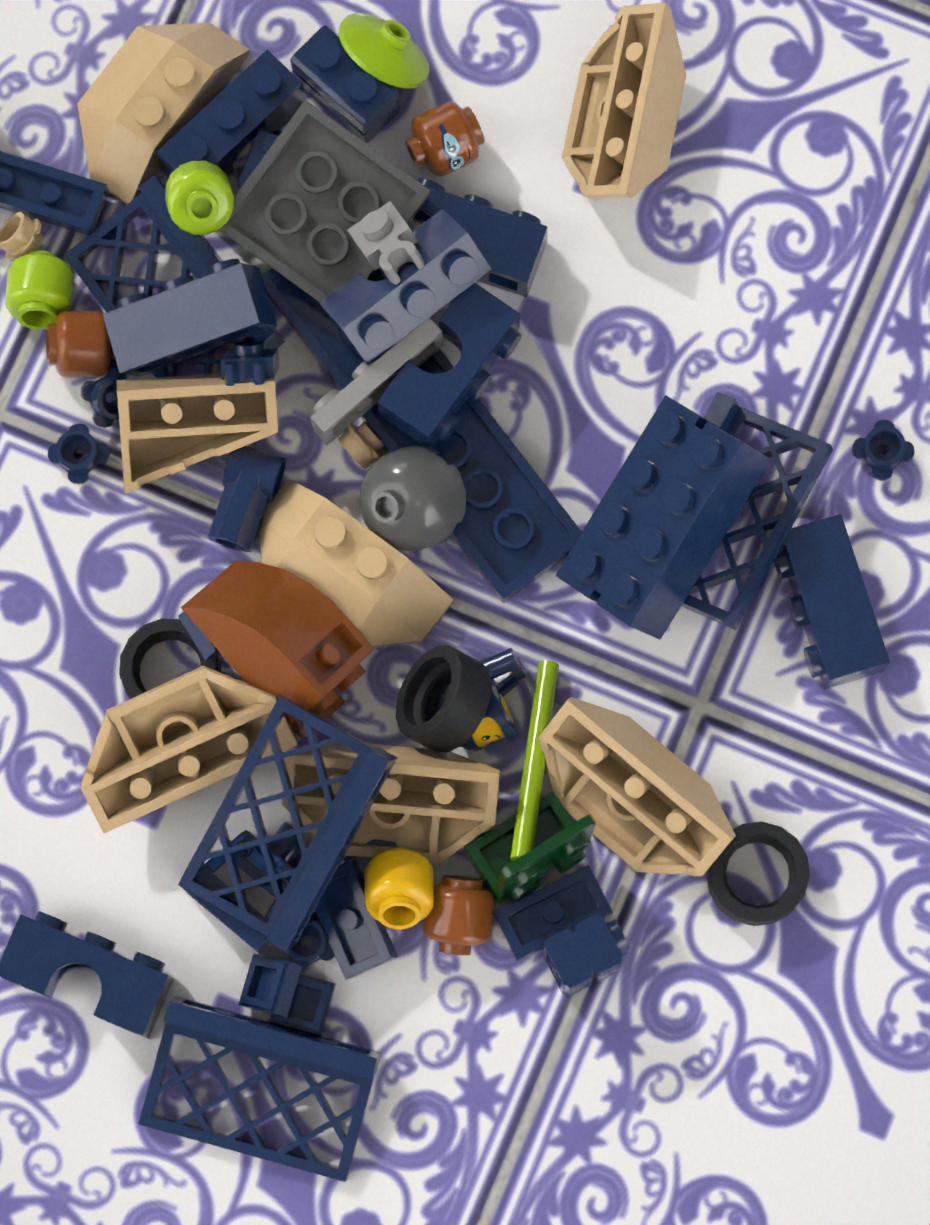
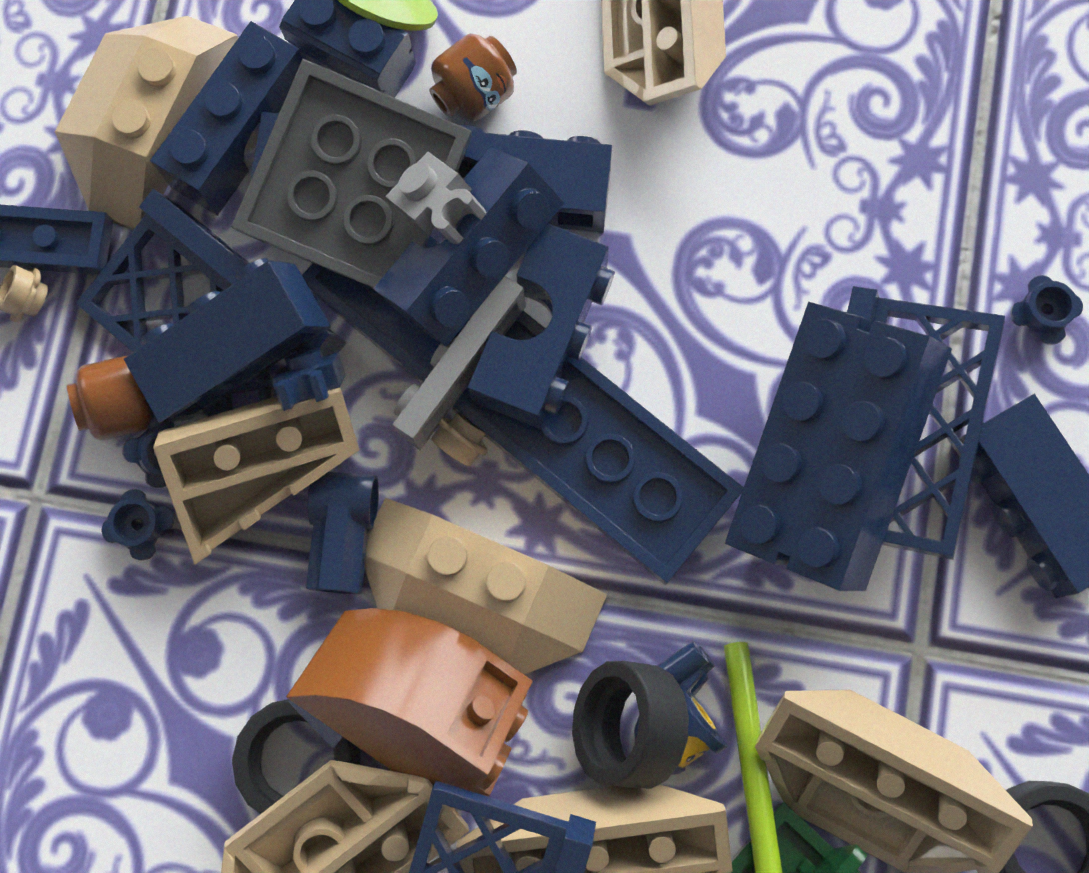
camera: 10 degrees left, 0 degrees up
lime head [5,250,74,330] -> none
lime head [165,161,234,235] -> none
dark grey cylinder [359,445,466,551] -> none

